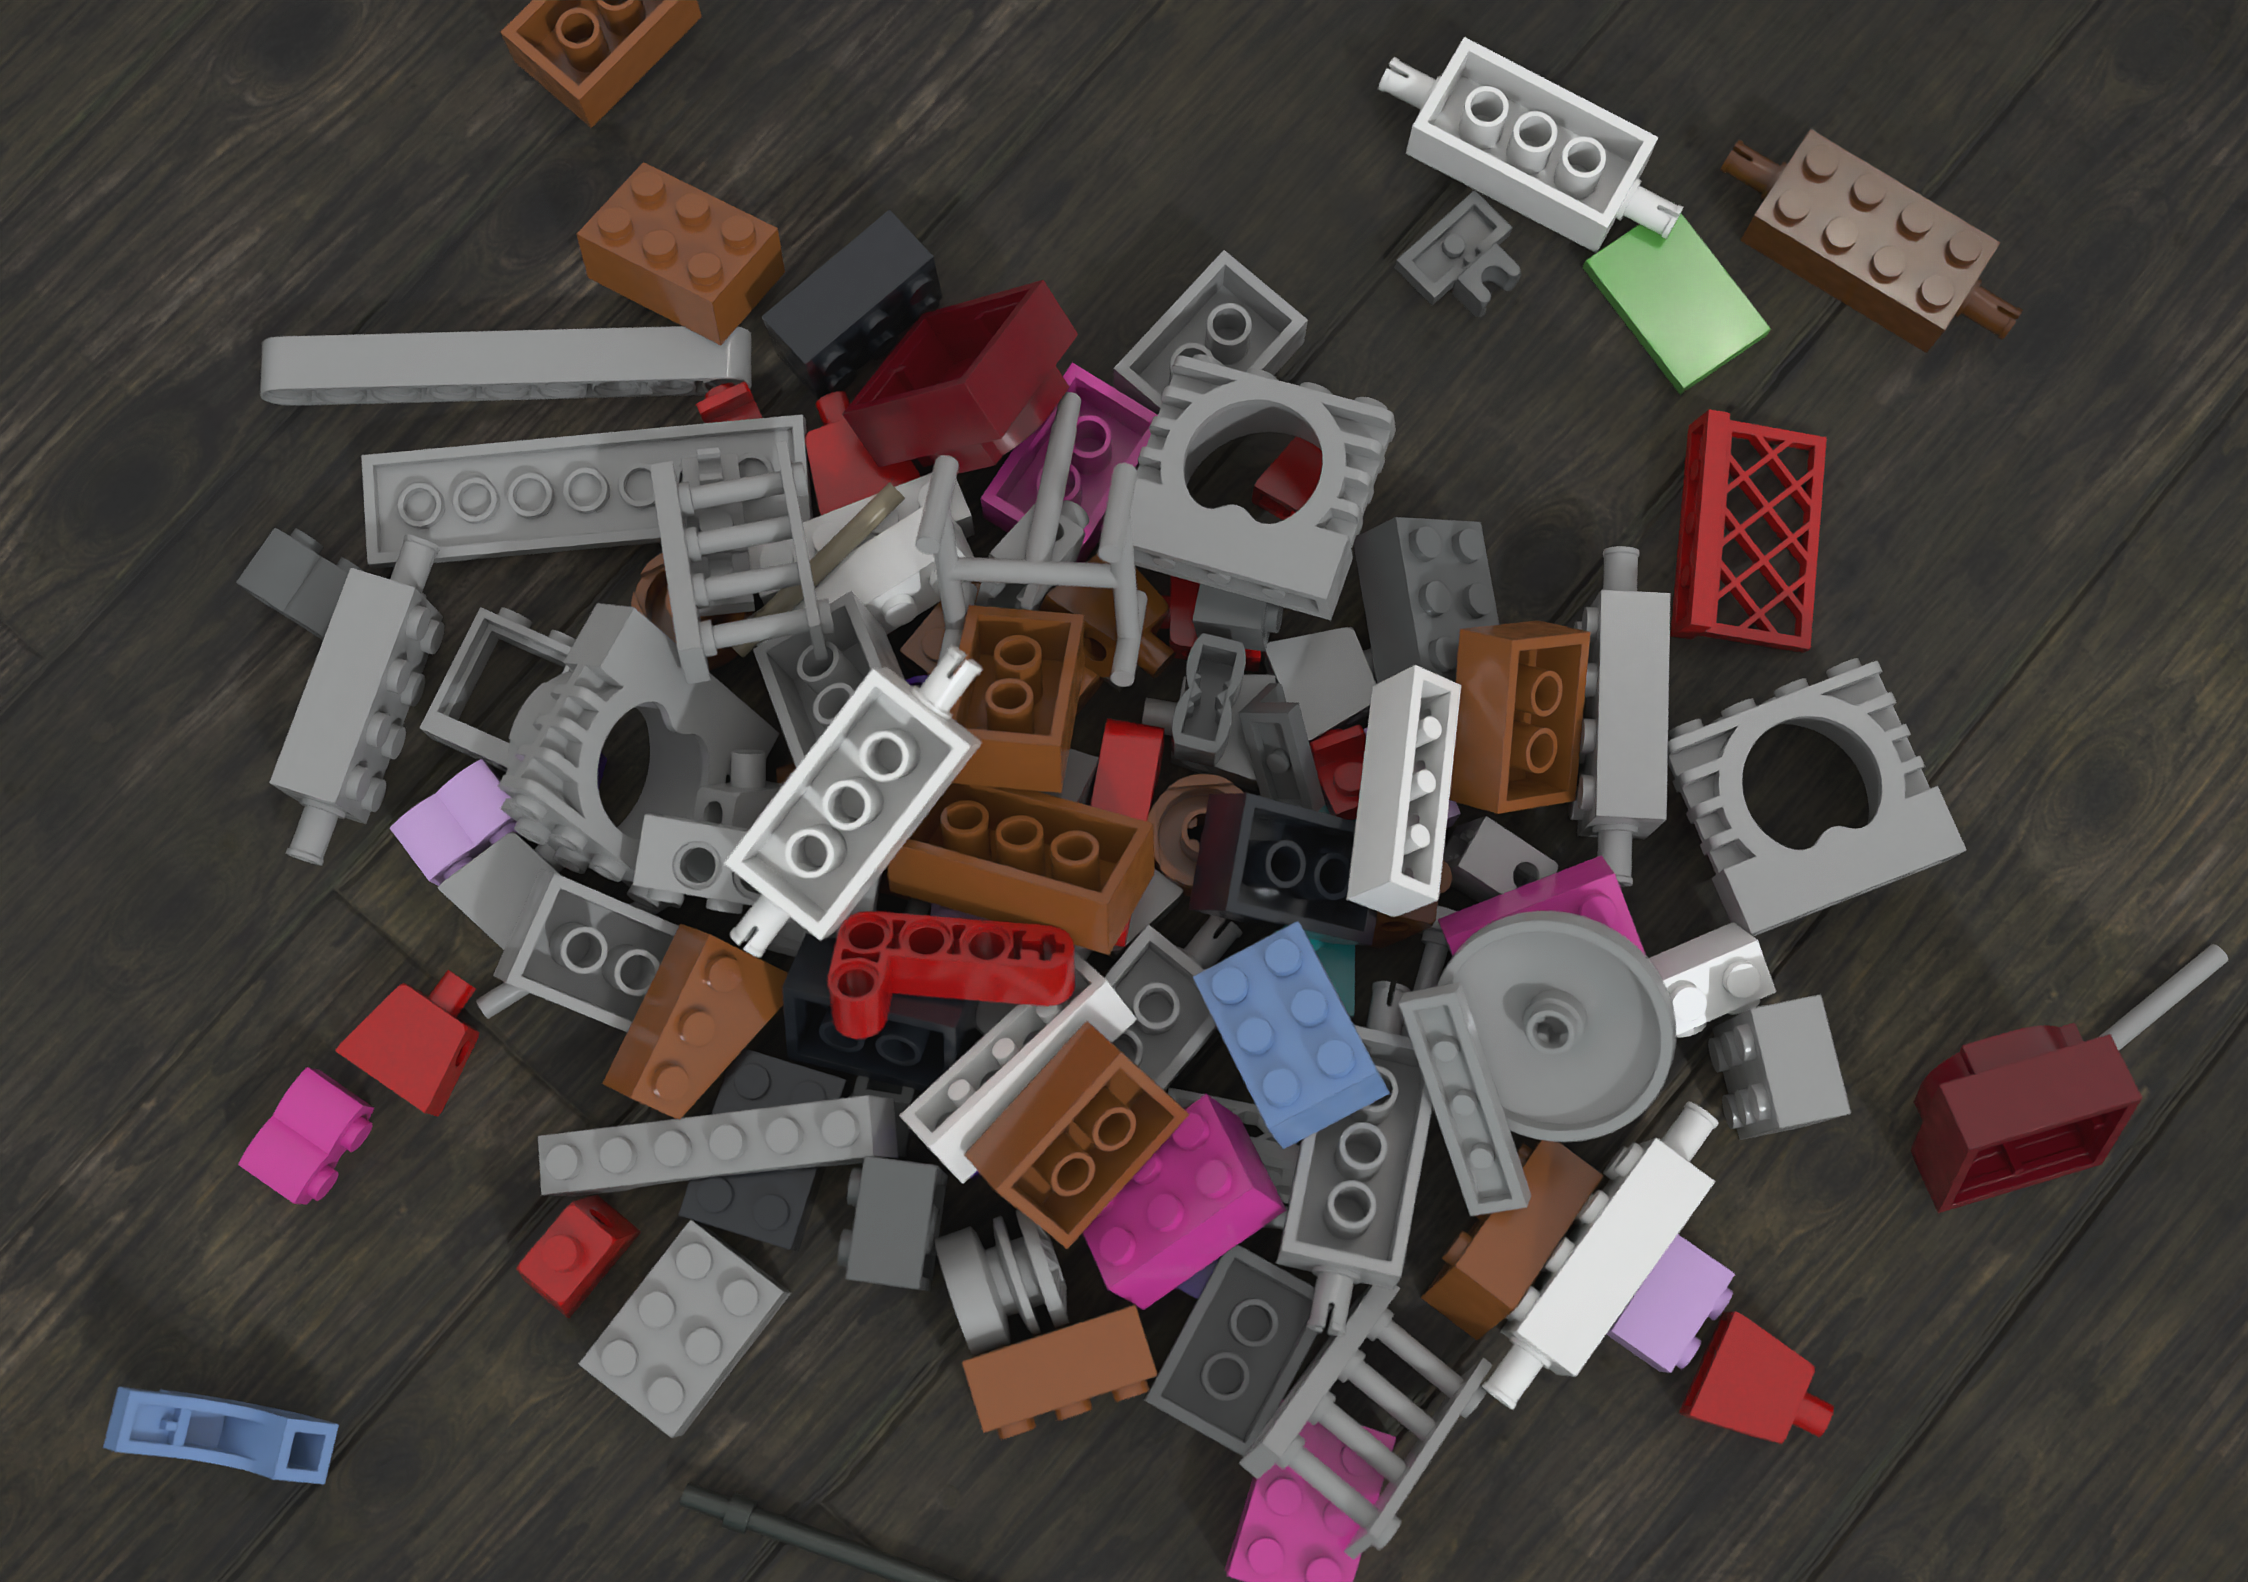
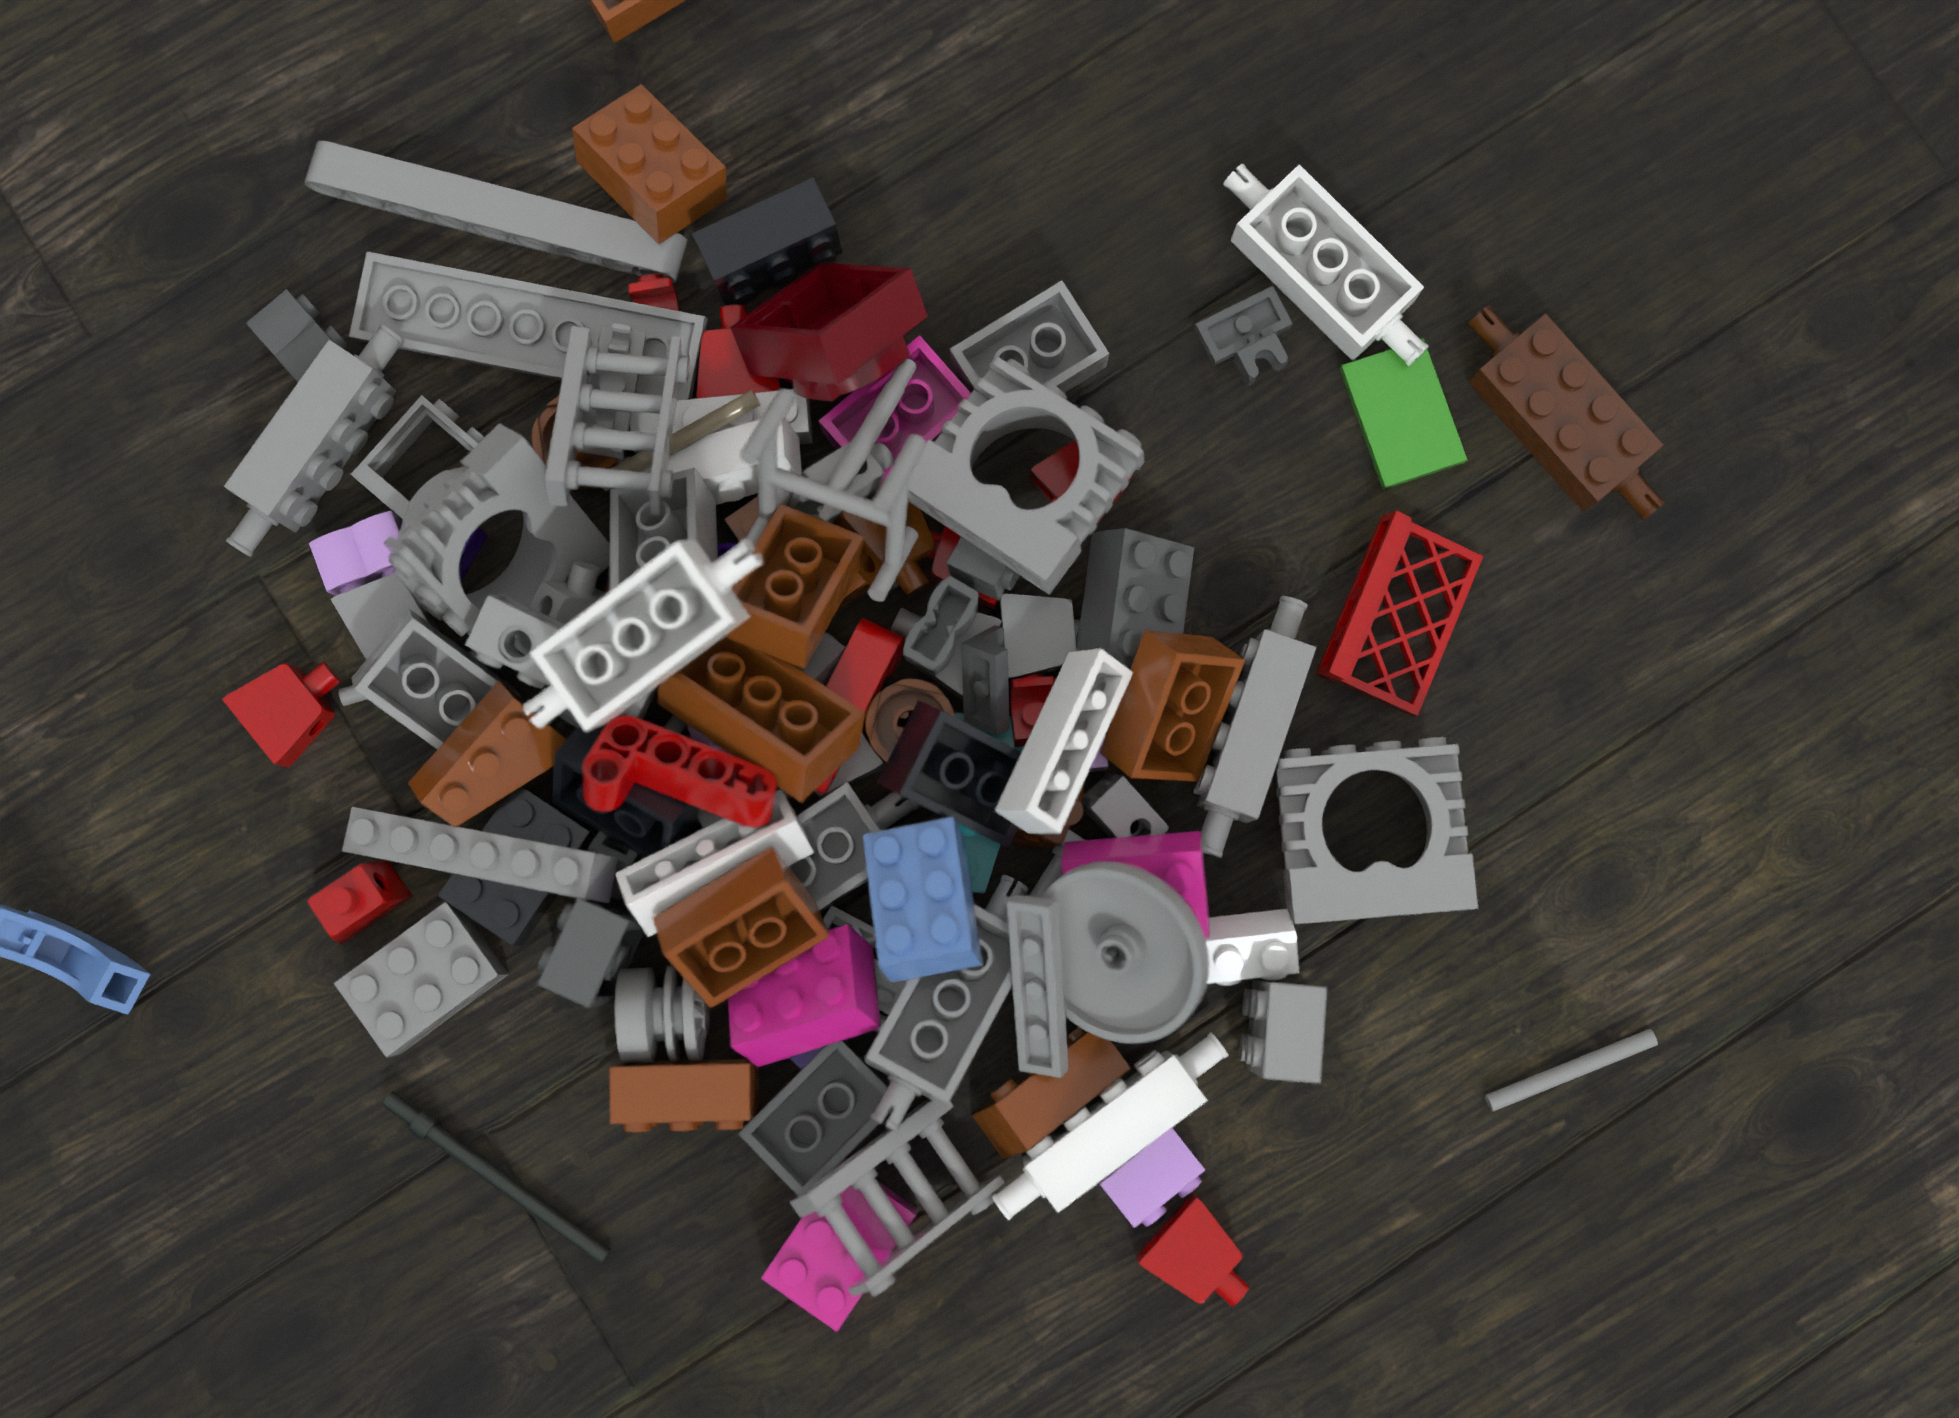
camera: 15 degrees right, 5 degrees up
dark pink brick [238,1067,374,1205] -> none
dark red container [1910,1023,2142,1213] -> none

